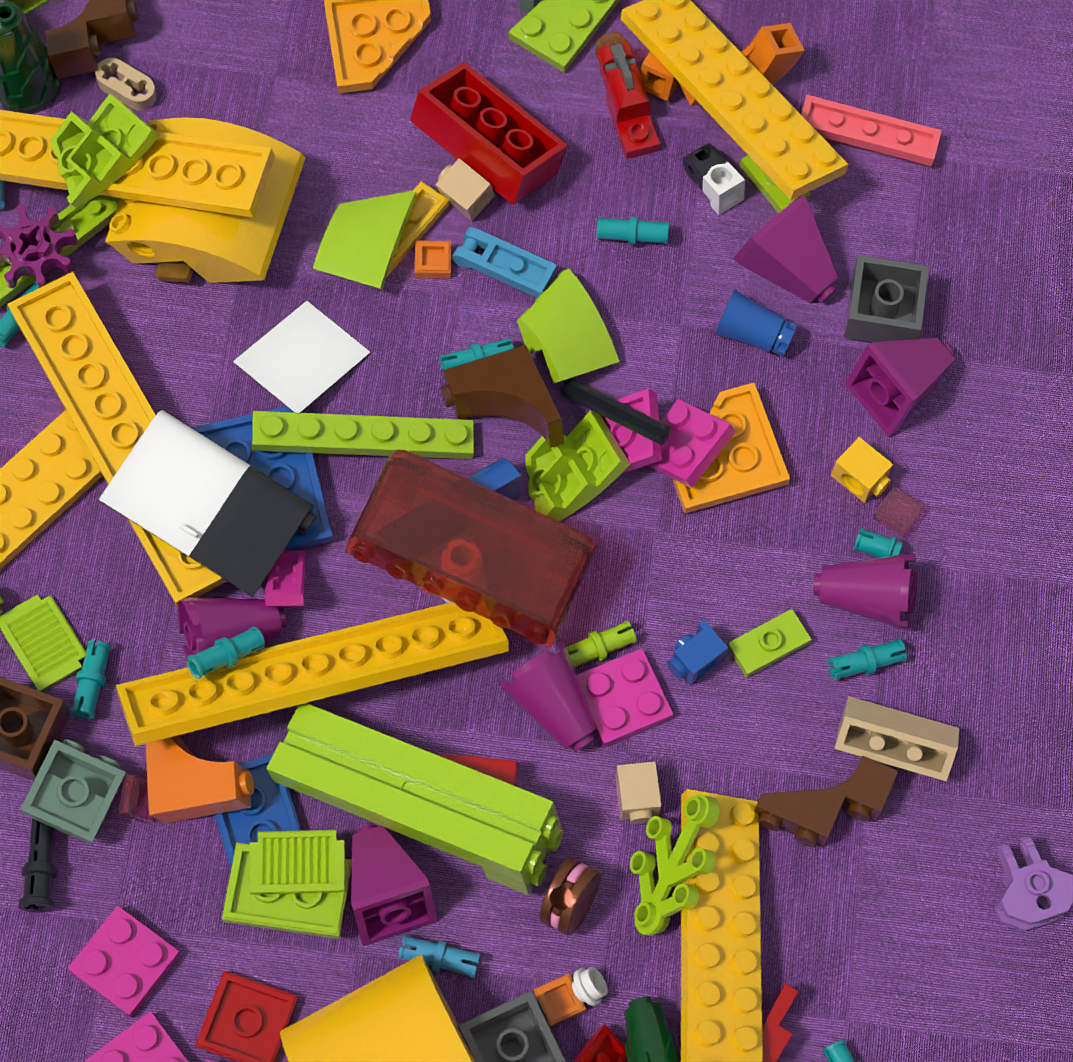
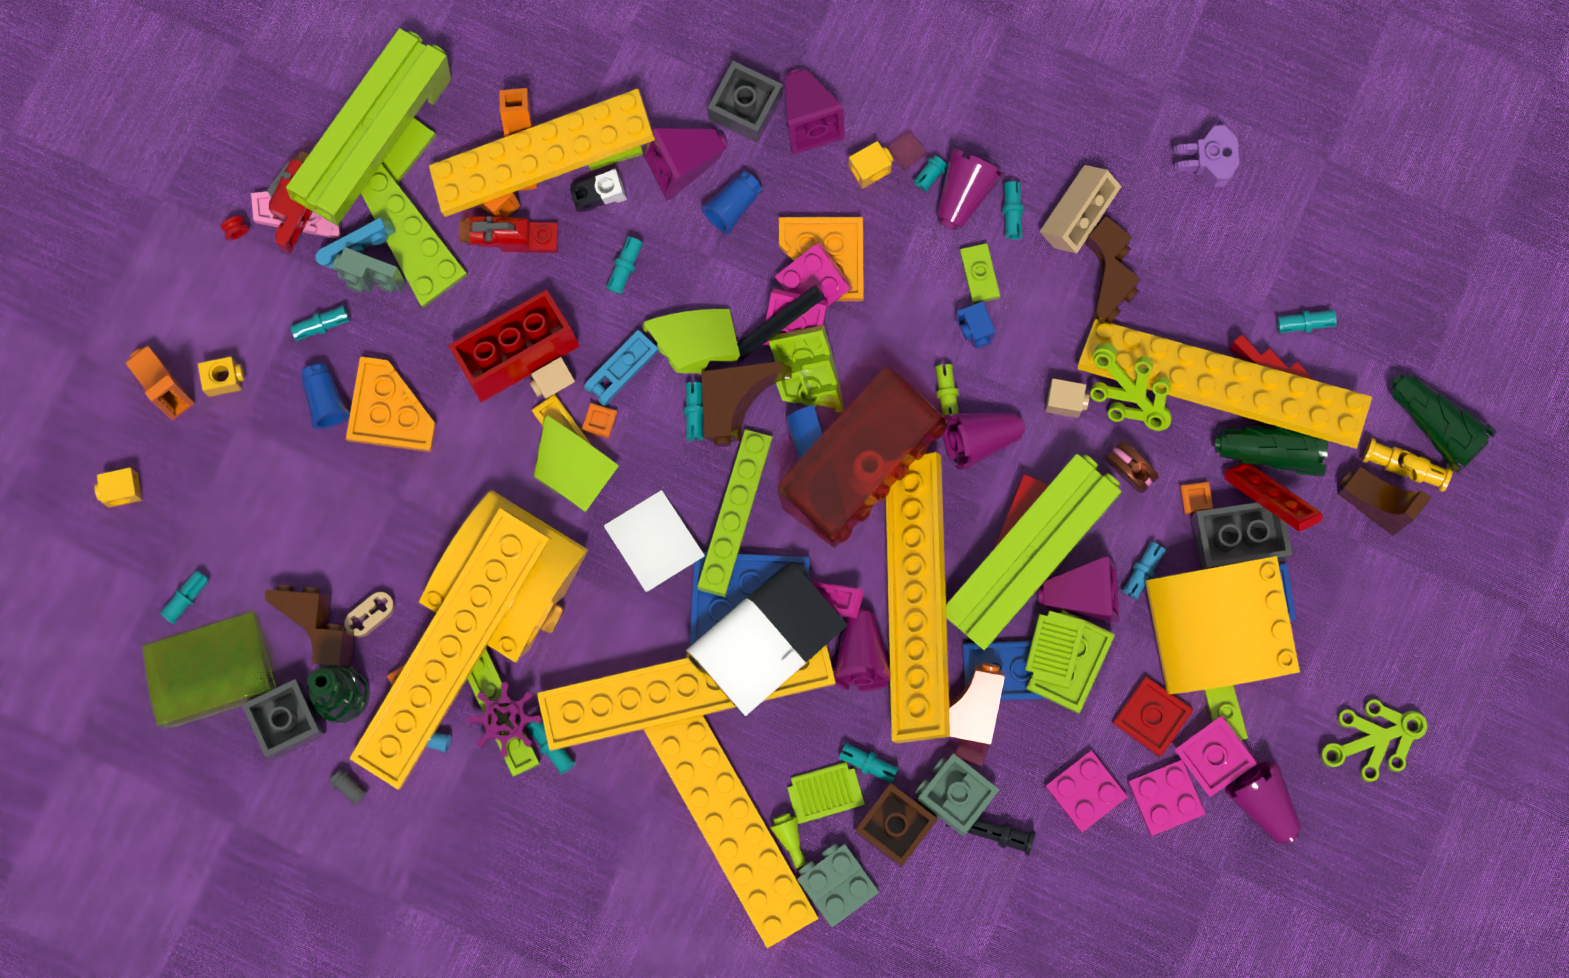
camera: 70 degrees left, 10 degrees up
lime slope [50,93,160,208] -> none
teal pin [187,627,265,679] -> none
white plate [572,967,608,1006] -> none
dark pink plate [577,648,674,748] -> none
coral plate [801,95,942,167] -> none

